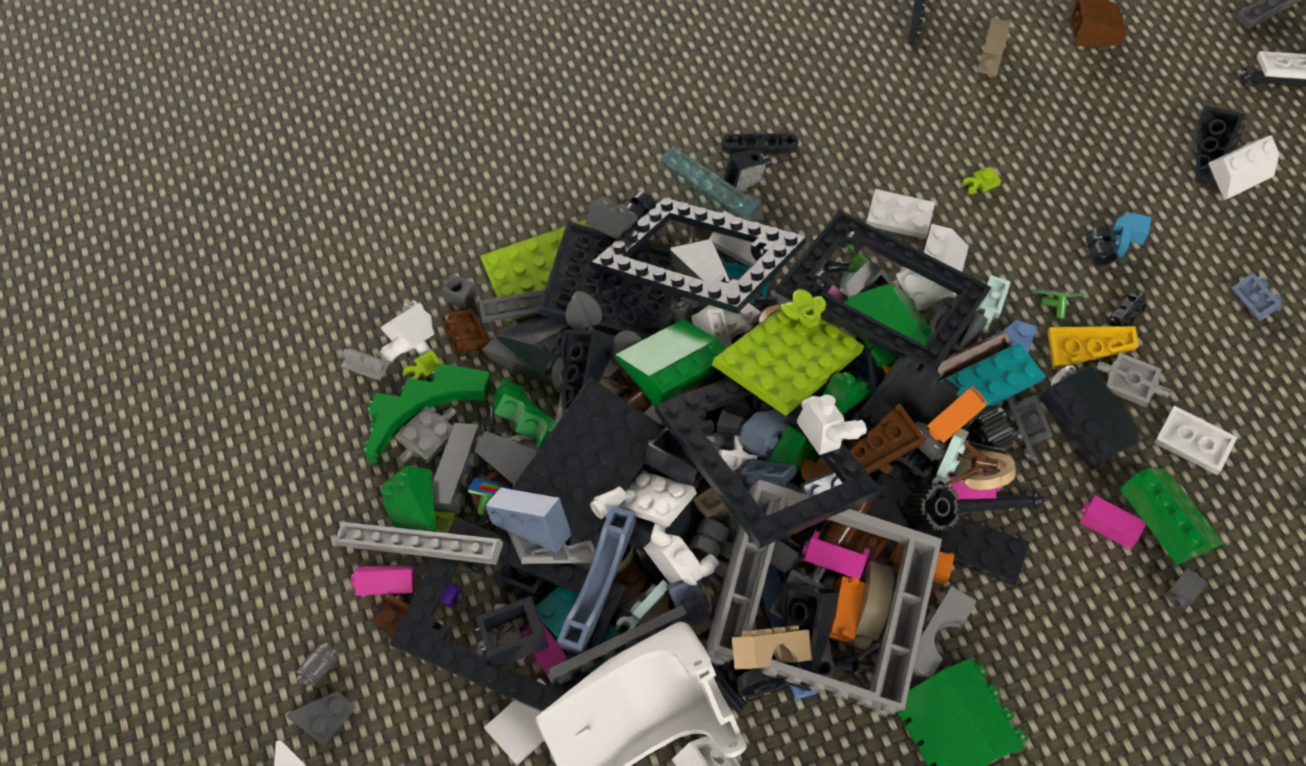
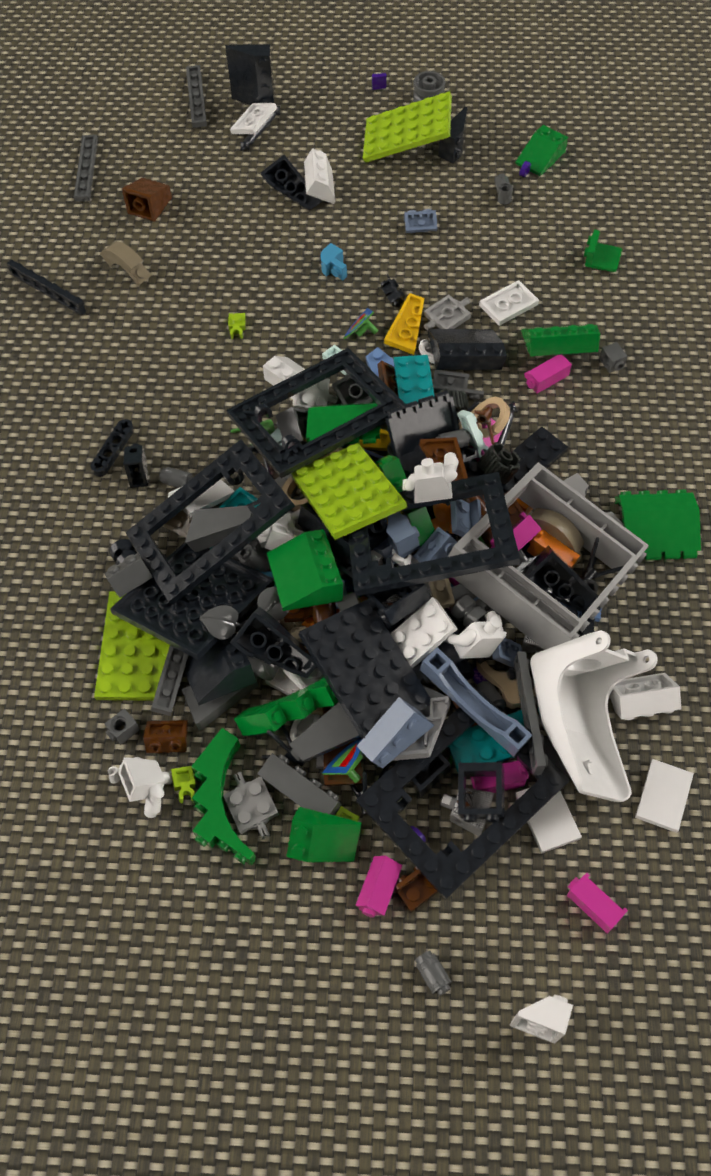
camera: 65 degrees left, 0 degrees up
dark grey wing [287,691,356,747] -> none
light grey tile [334,522,503,565] -> none
light grey hinge [341,348,390,381] -> none
white cone [590,487,627,519] -> none
light aqua plate [615,580,669,631] -> none
clear light blue tile [660,146,760,220] -> none
tan arch [732,626,812,669] -> none
lime plate [781,289,826,328] -> none
white plate [866,189,935,239] -> none
orange brick [927,386,988,443] -> none
black wheel [1085,227,1118,266] -> none

